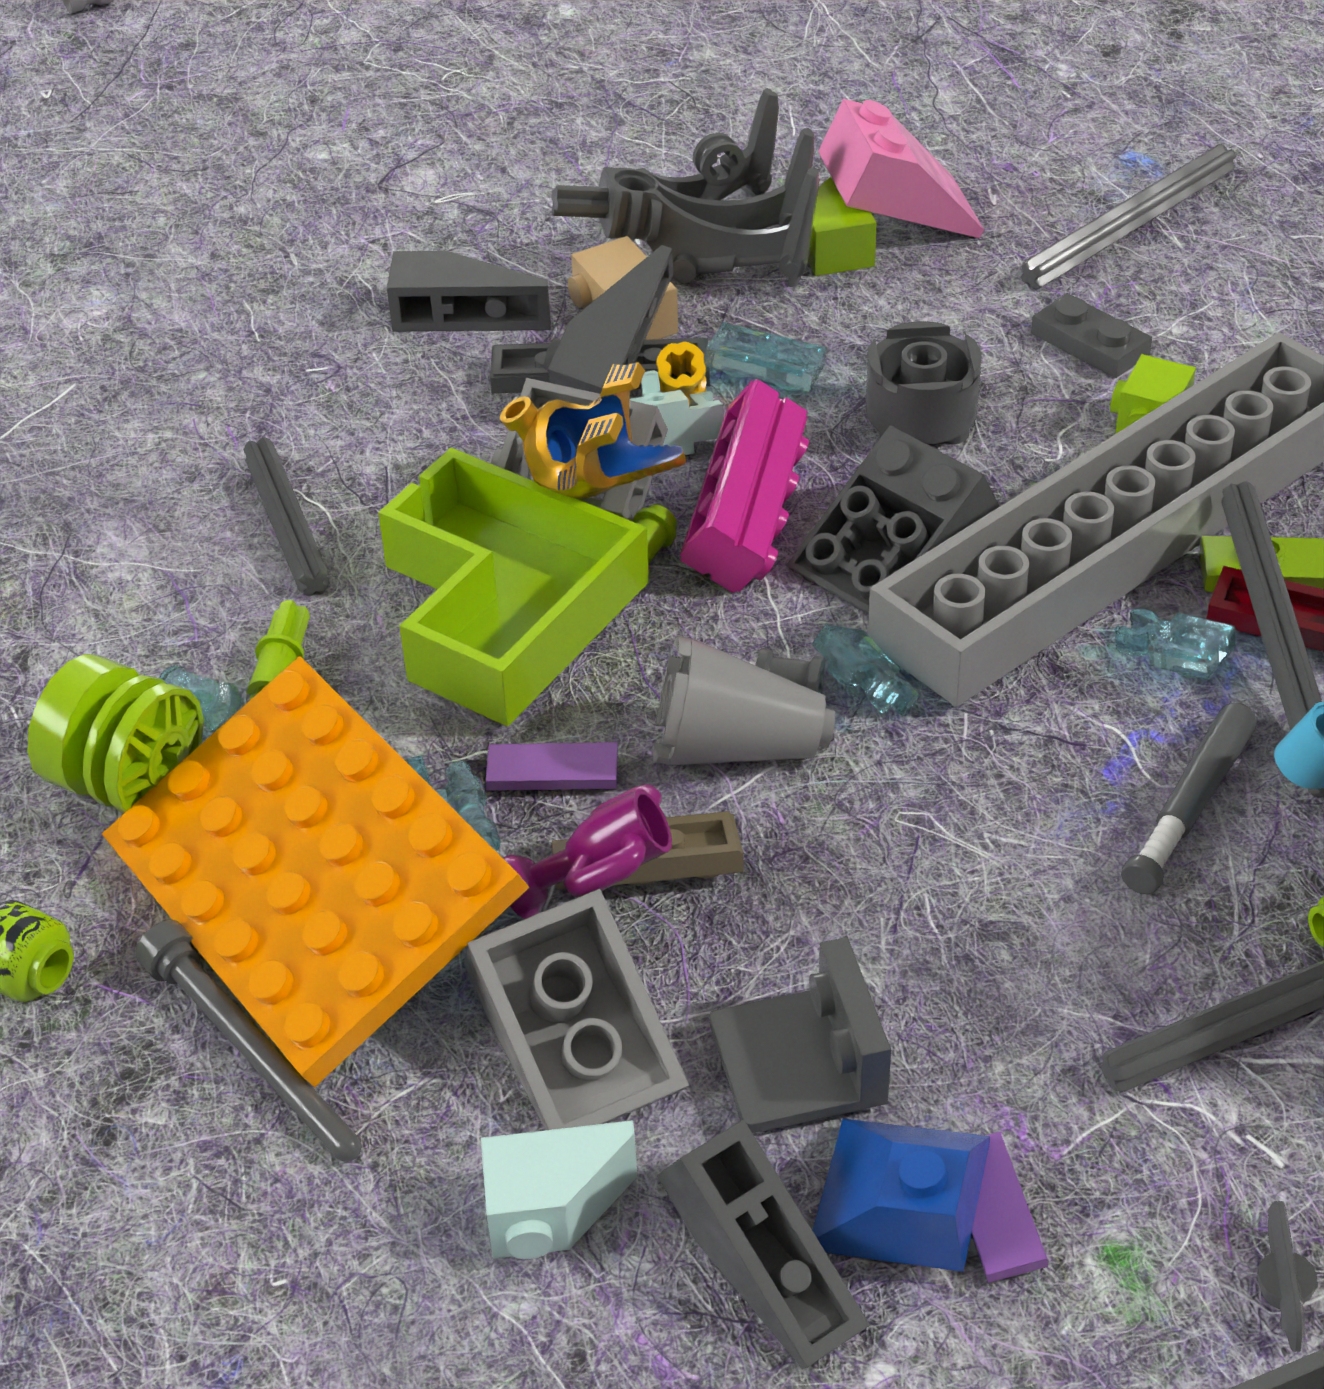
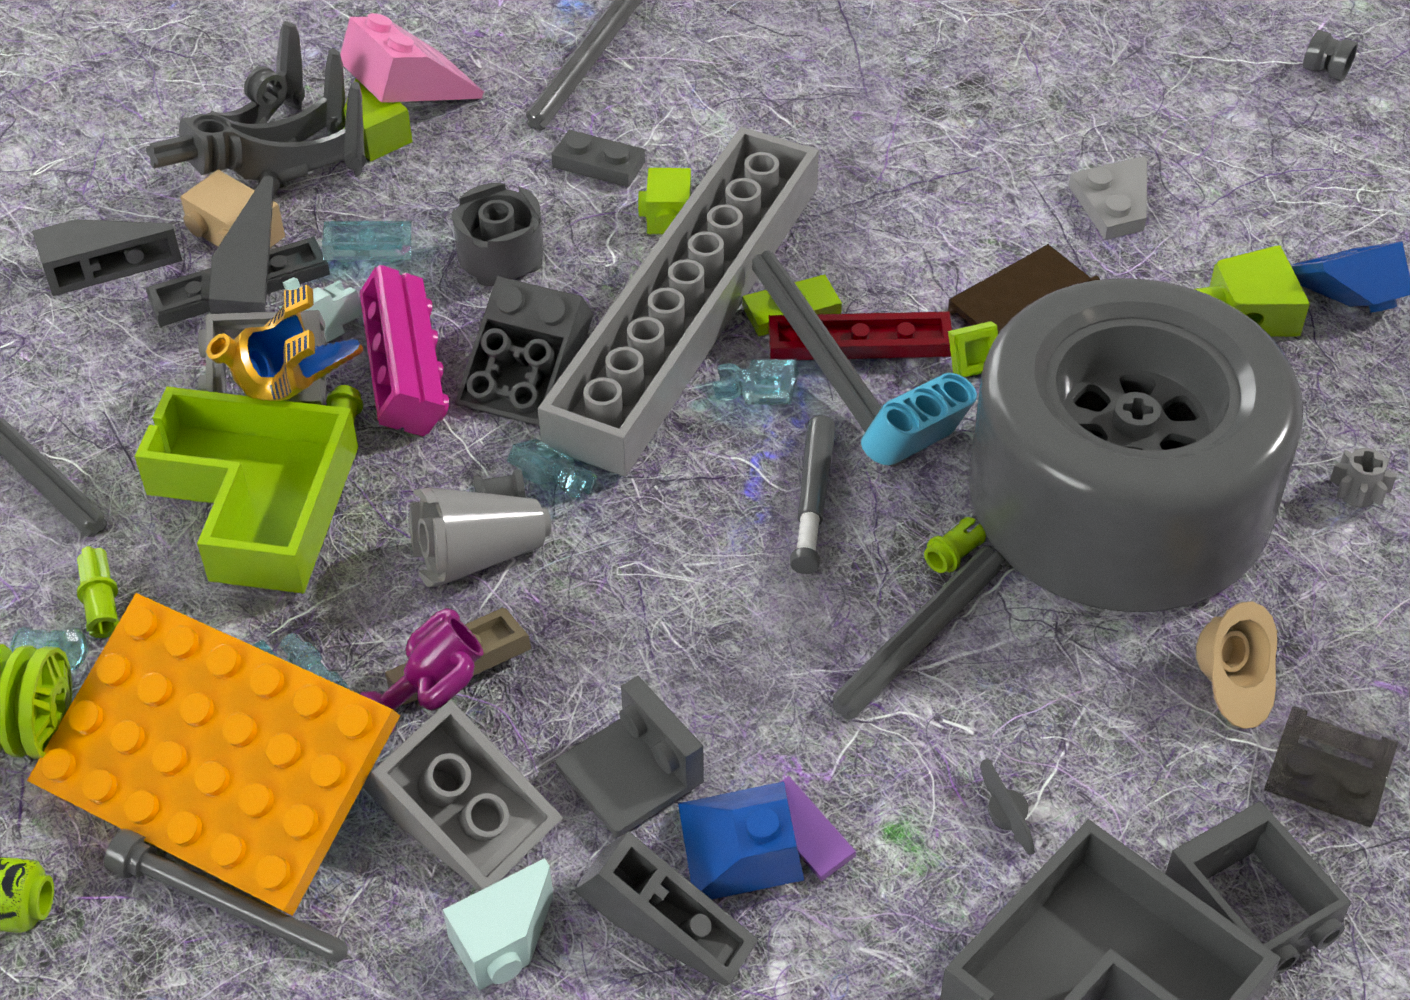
camera: 25 degrees left, 5 degrees up
medium lavender piece [486,742,618,790] -> none
yellow bush [656,342,706,407] -> none

